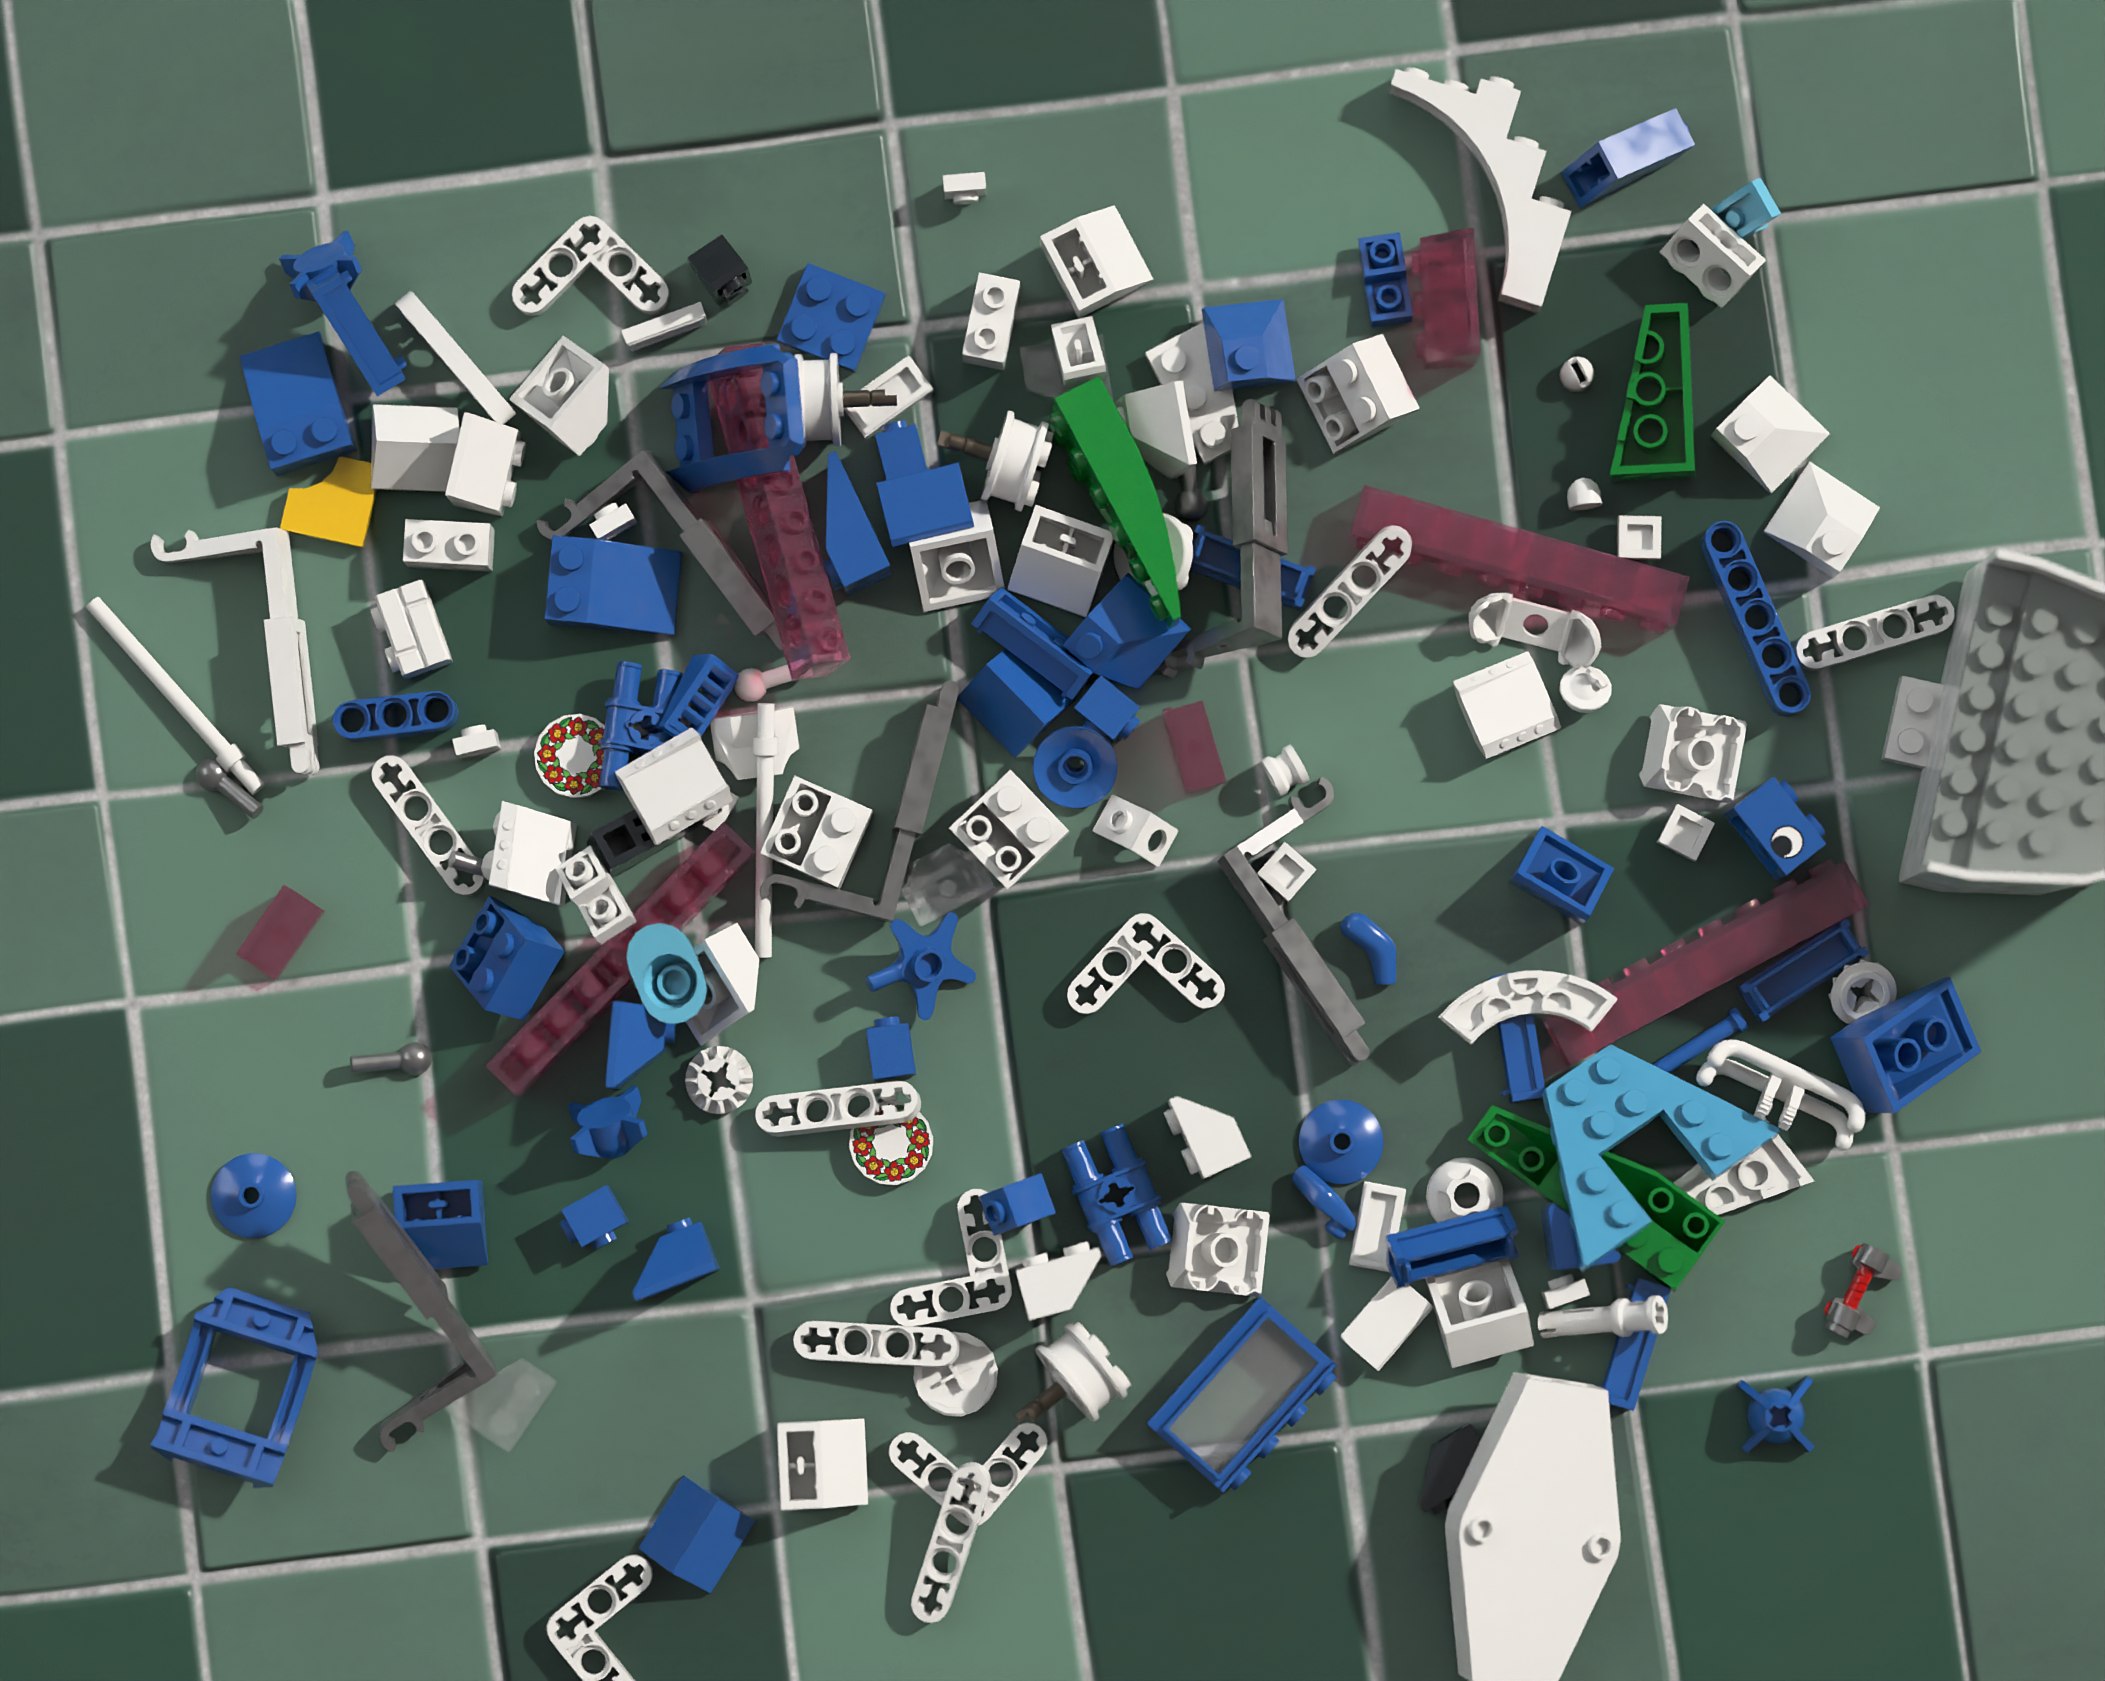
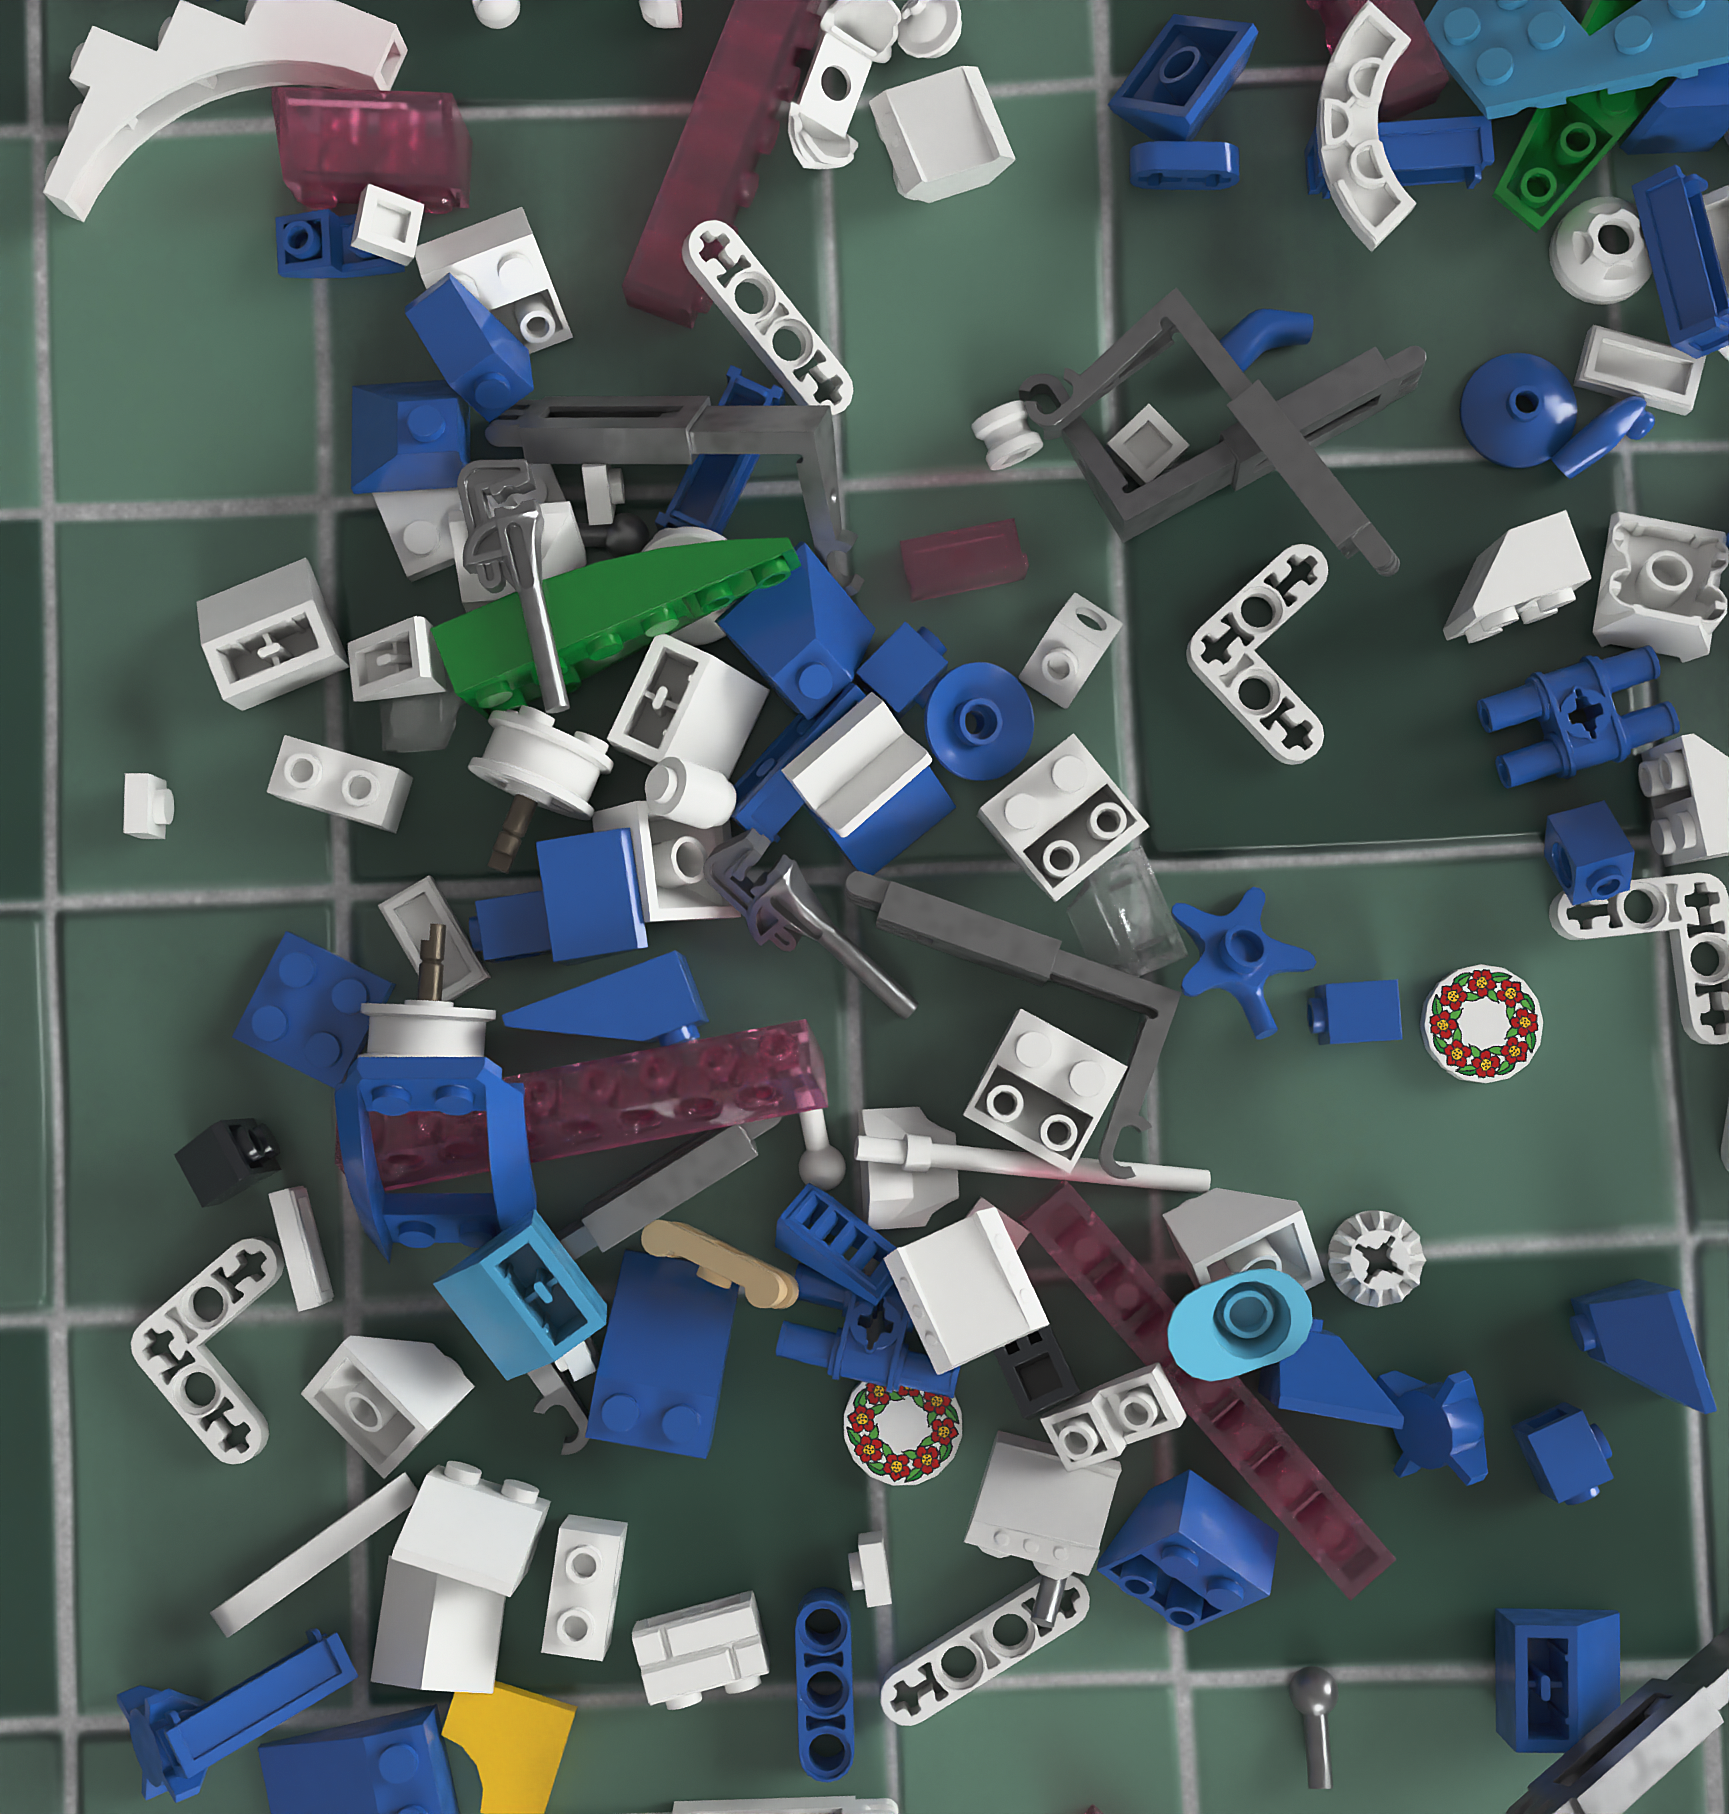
camera: 80 degrees left, 0 degrees up
white beam [755,1081,921,1137] -> none
none -> white plate [350,183,424,266]
none -> blue slope [405,272,534,423]
none -> dark azure slope [433,1208,607,1380]
none -> flat silver piece [457,459,570,713]
none -> white plate [582,464,625,526]
none -> tan plate [641,1219,799,1309]
none -> white brick [645,756,736,829]
none -> flat silver piece [703,828,919,1020]
none -> white panel [781,692,932,837]
none -> flat silver hinge [1025,287,1400,577]
none -> blue beam [1129,141,1240,190]

